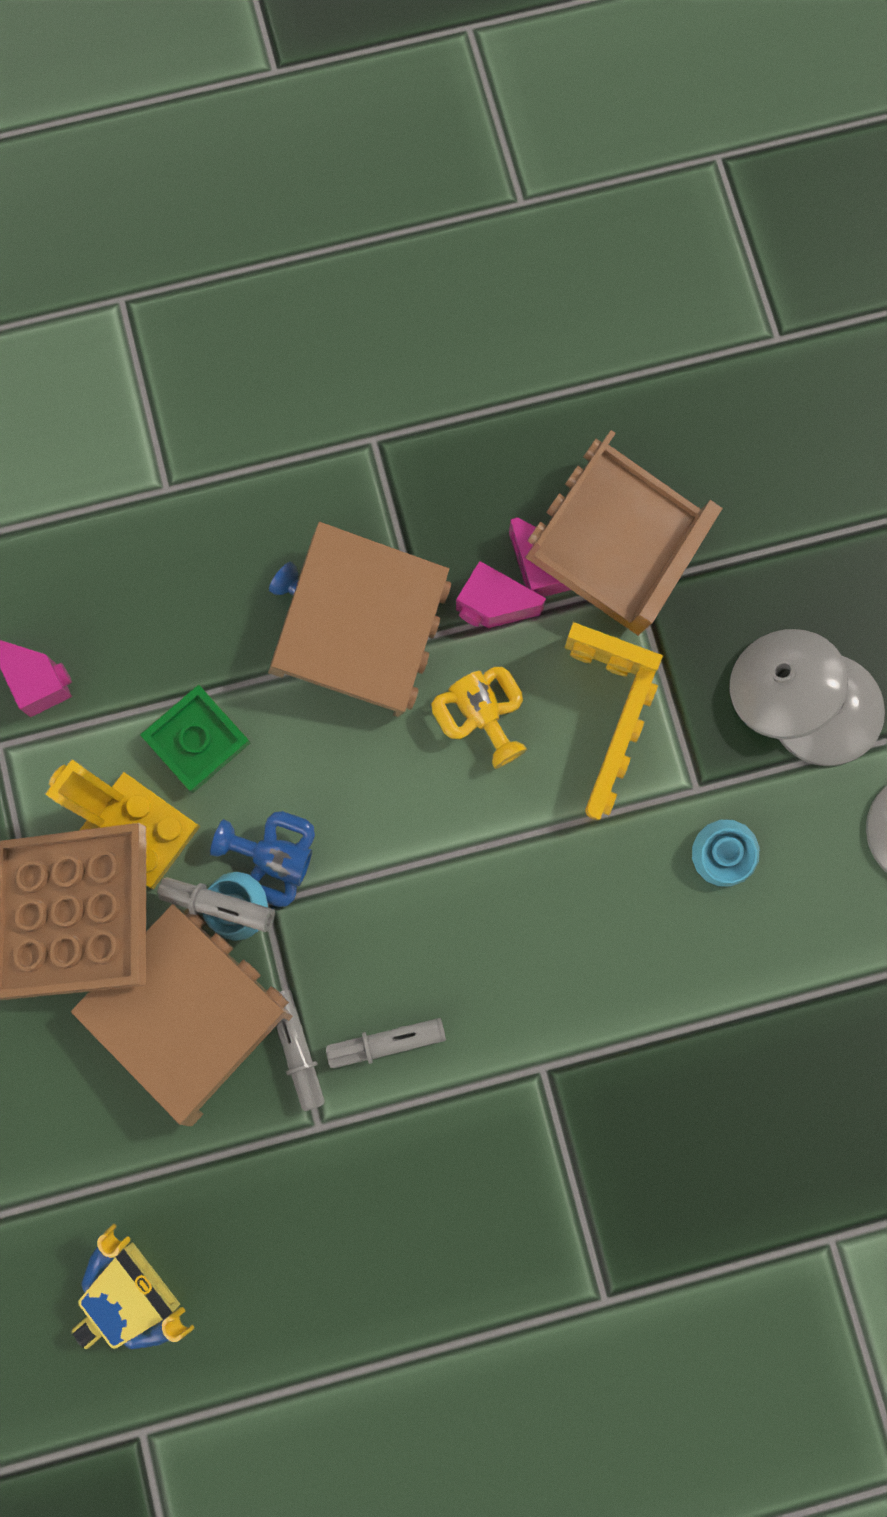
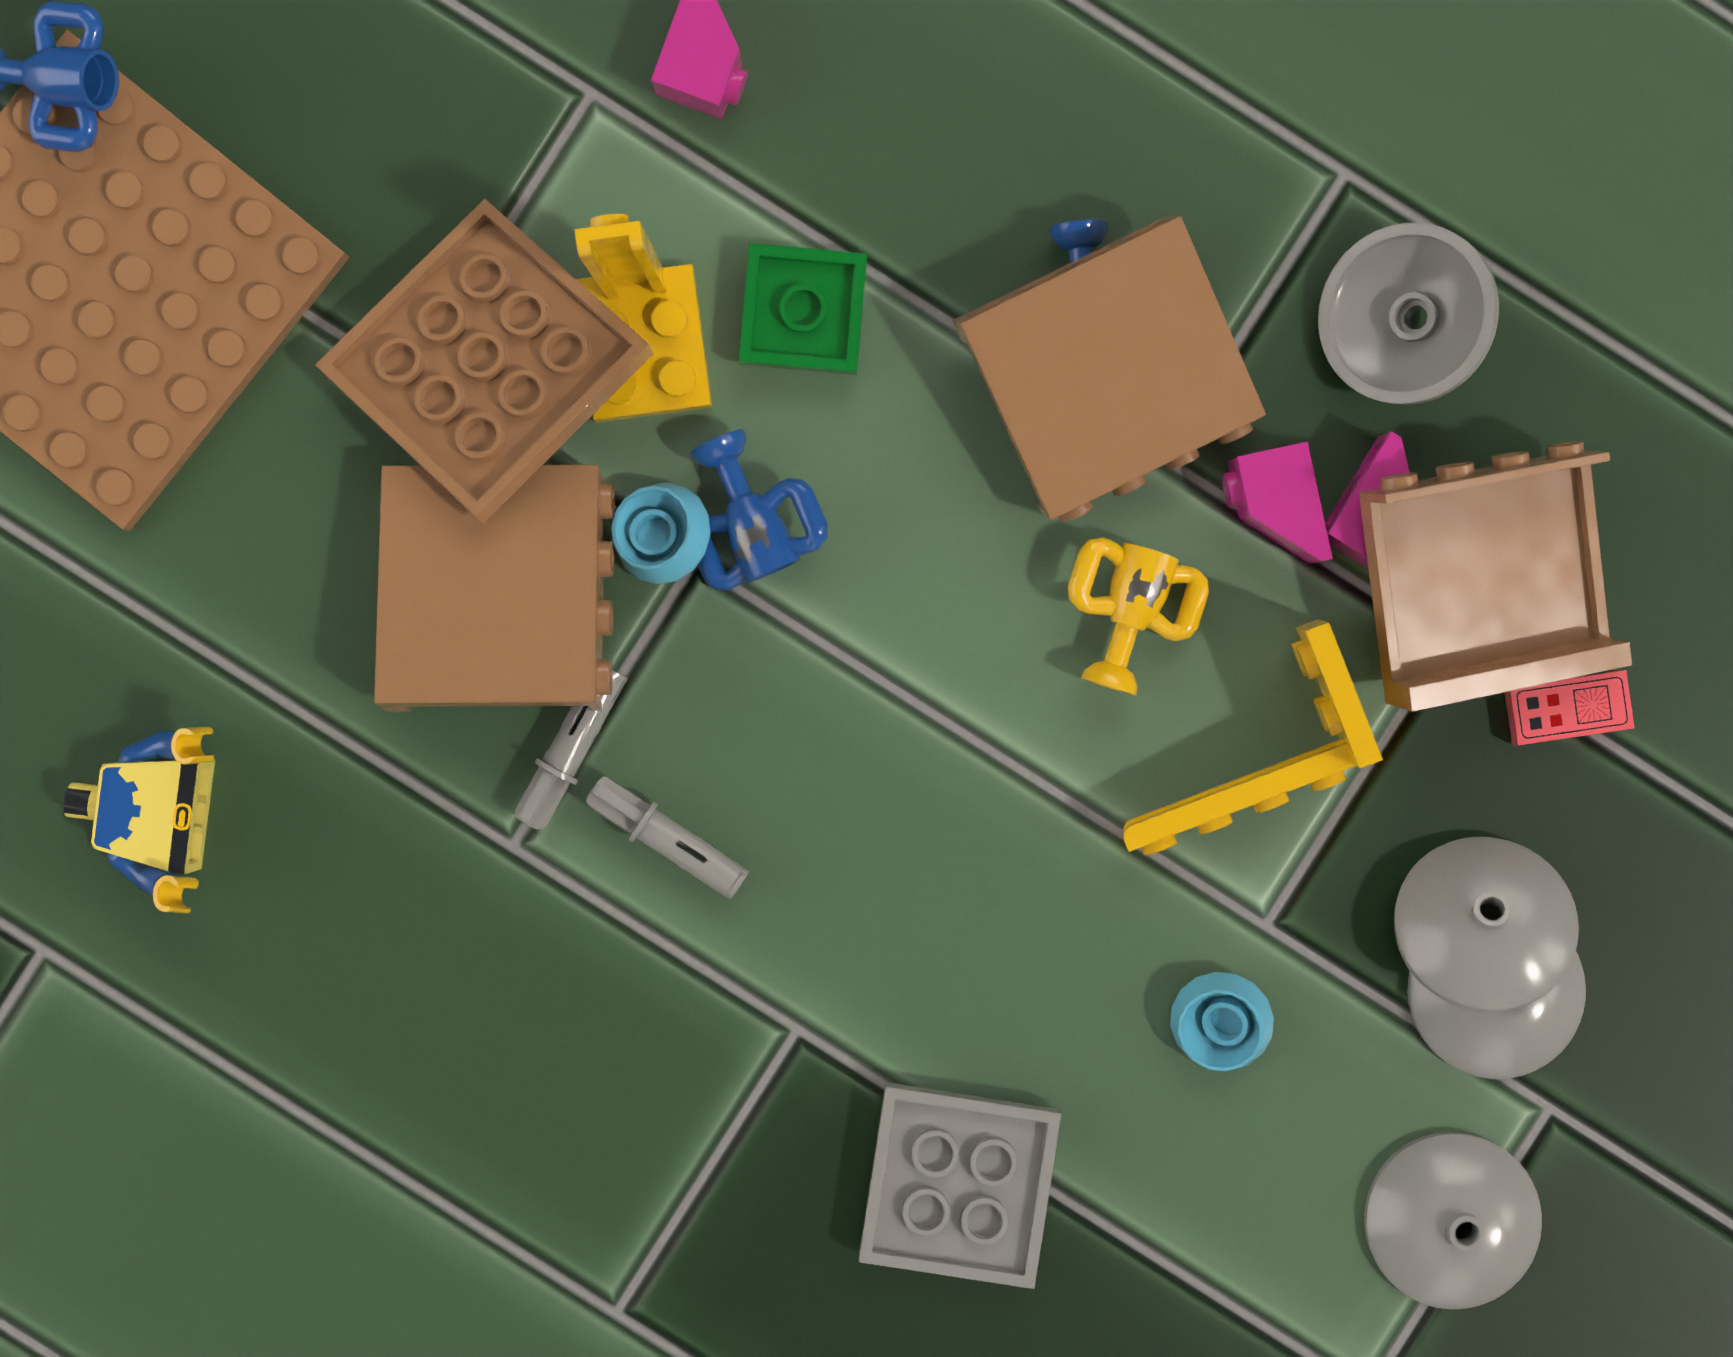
camera: 45 degrees right, 10 degrees up
light grey axle [157,877,275,932] -> none
none -> light grey plate [859,1082,1062,1289]
none -> light grey dish [1318,223,1499,405]
none -> coral tile [1504,670,1635,745]

